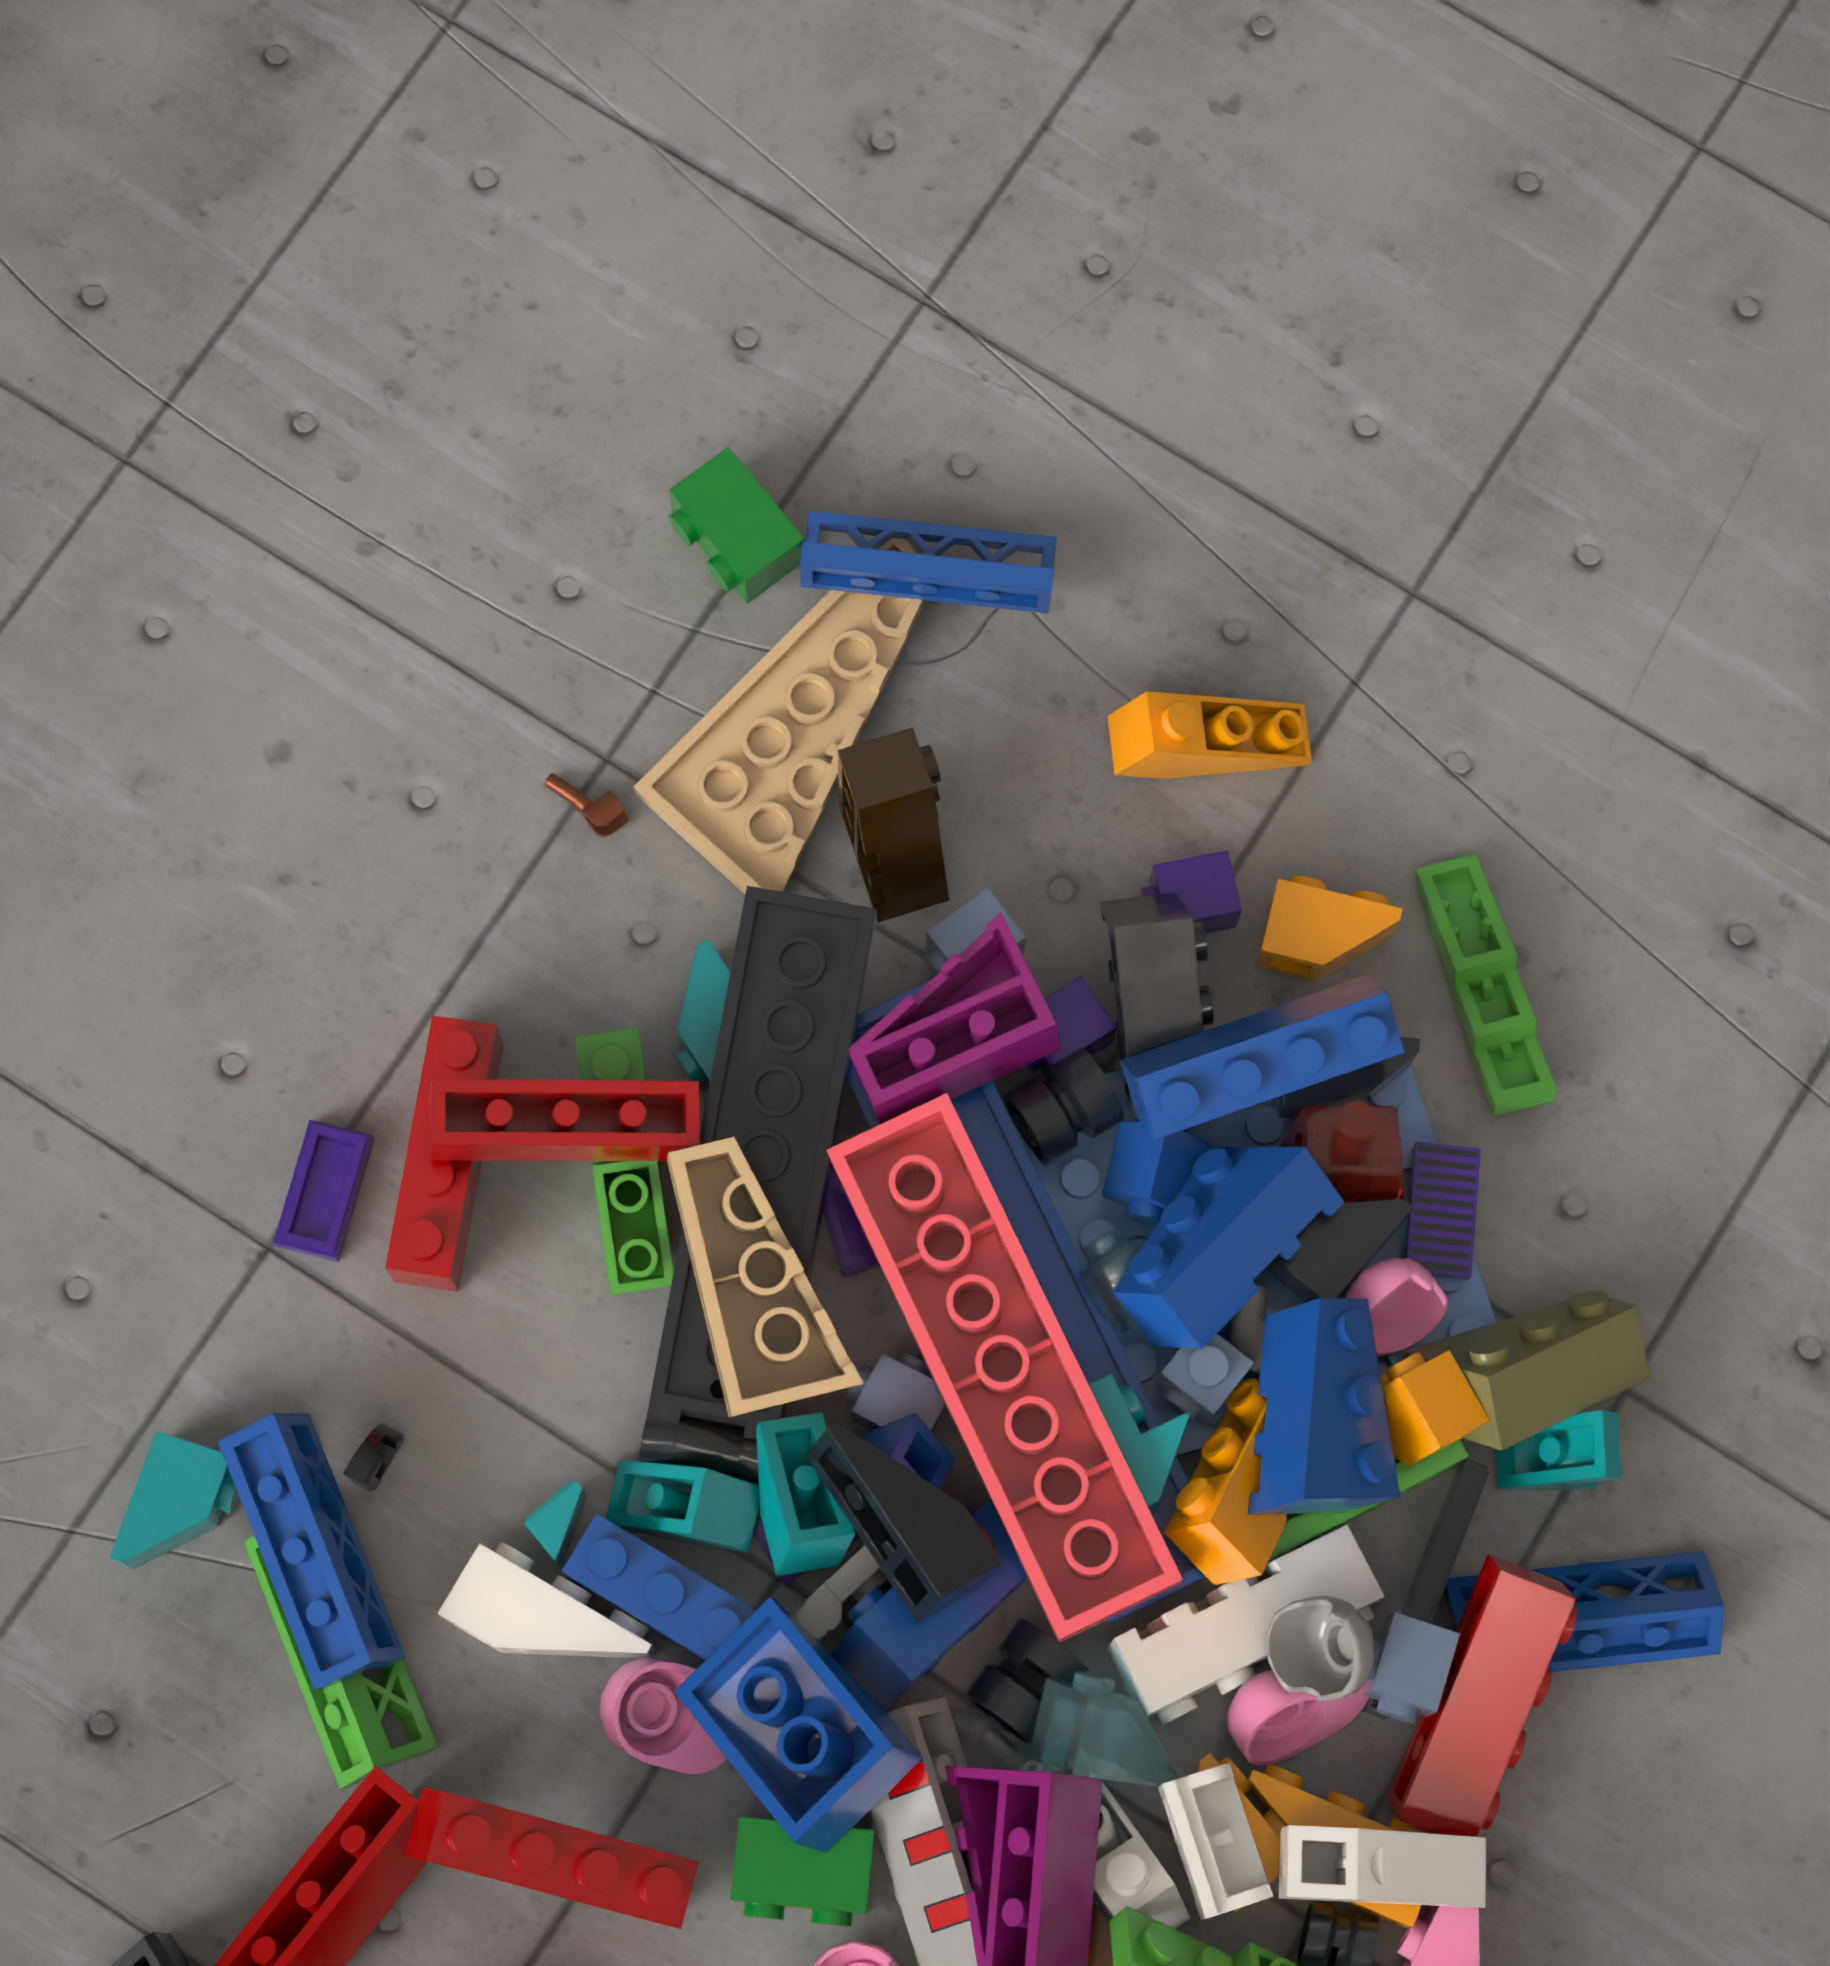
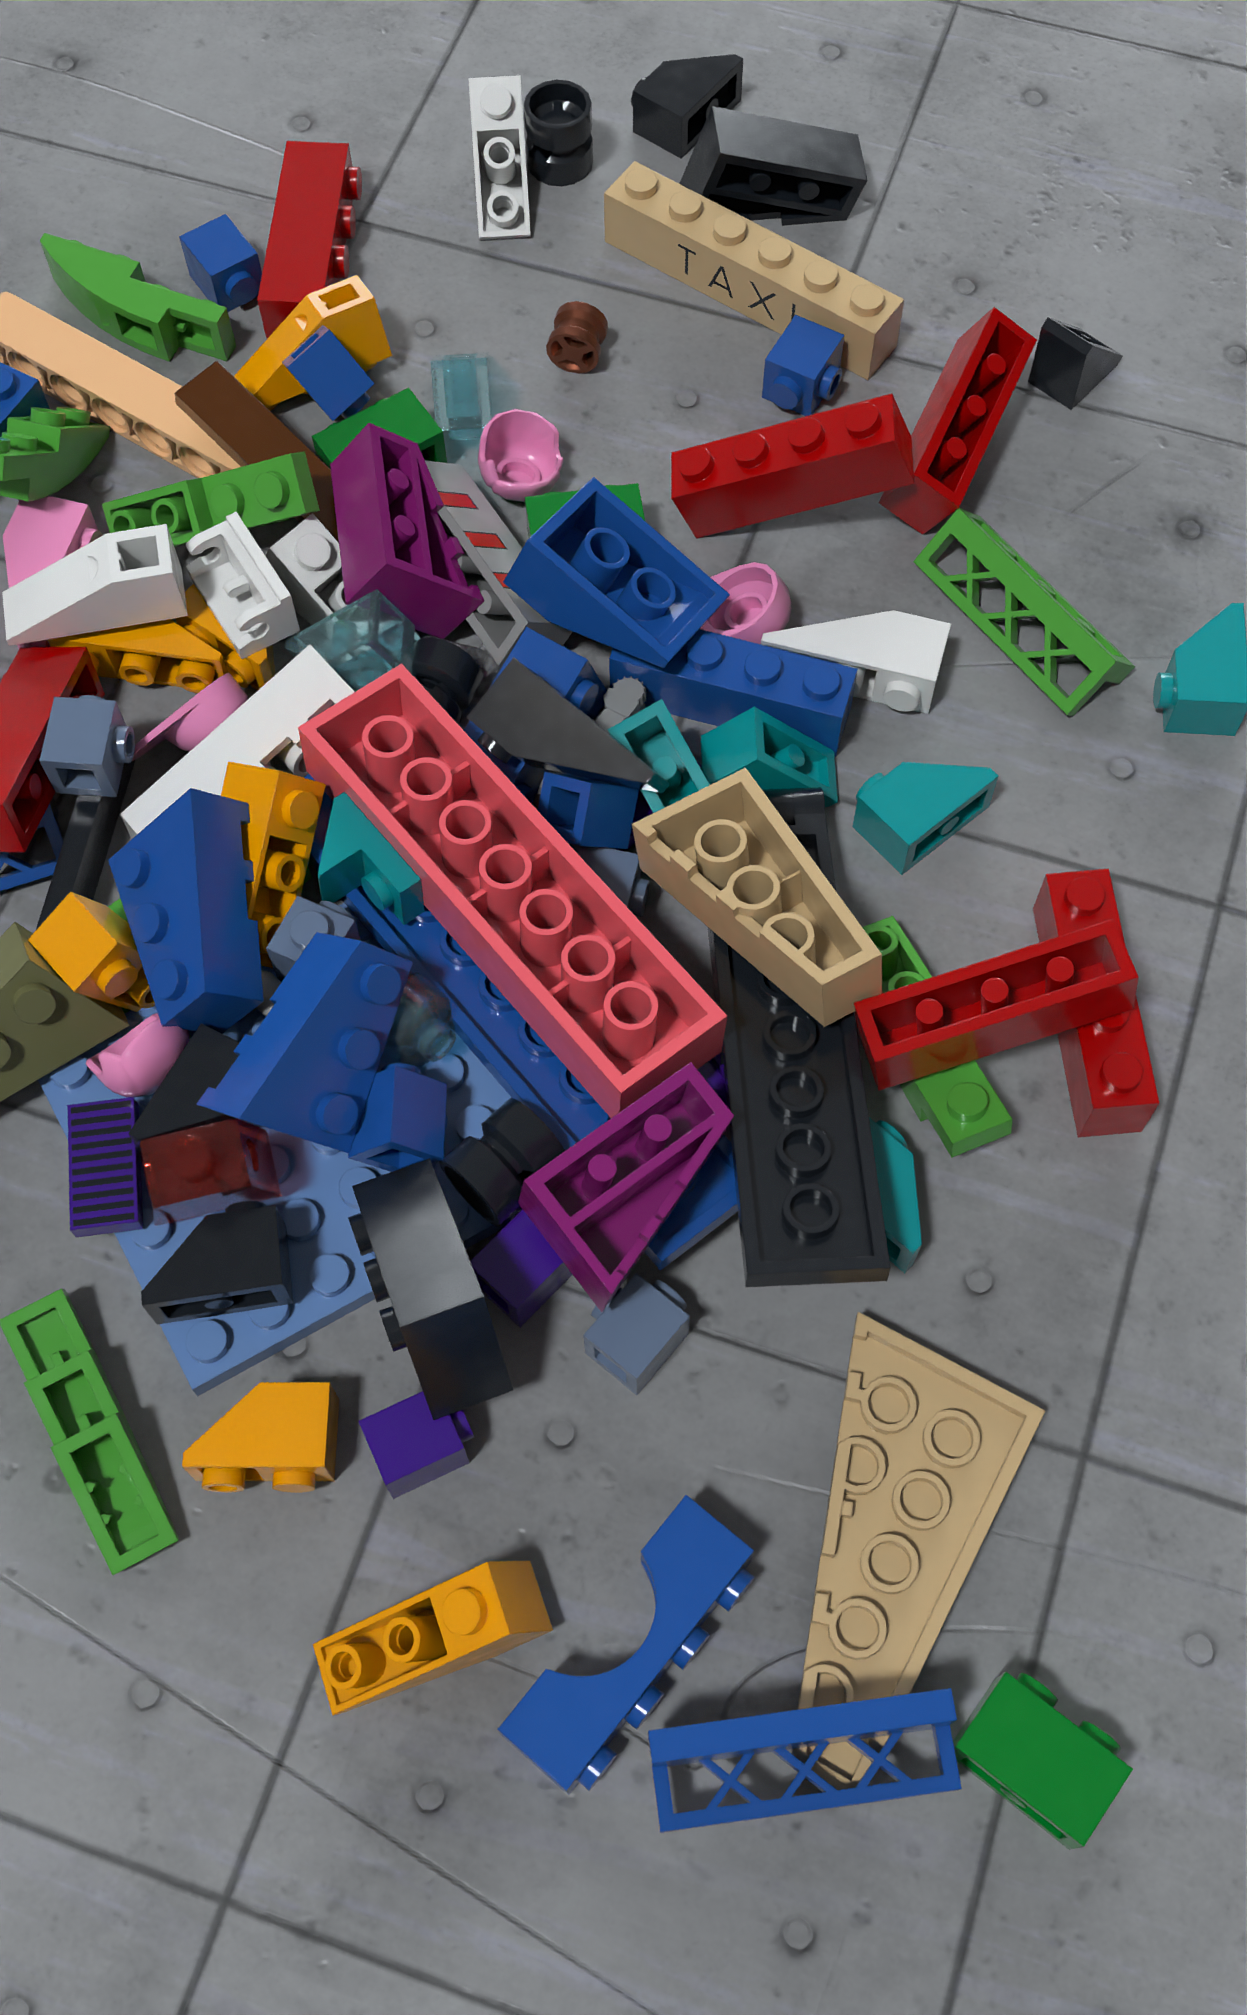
camera: 170 degrees right, 10 degrees down
blue fence [218,1413,406,1690] -> none
dark purple tile [273,1120,374,1262] -> none
black tile [343,1423,404,1492] -> none
teal slope [524,1480,587,1567] -> none
copper hand [545,773,629,837] -> none
dark brown wedge [838,727,950,923] -> none
blue brick [1120,975,1405,1140] -> none
light grey hair [1266,1596,1375,1702] -> none
none -> blue arch [497,1495,755,1795]
none -> teal slope [852,762,999,875]

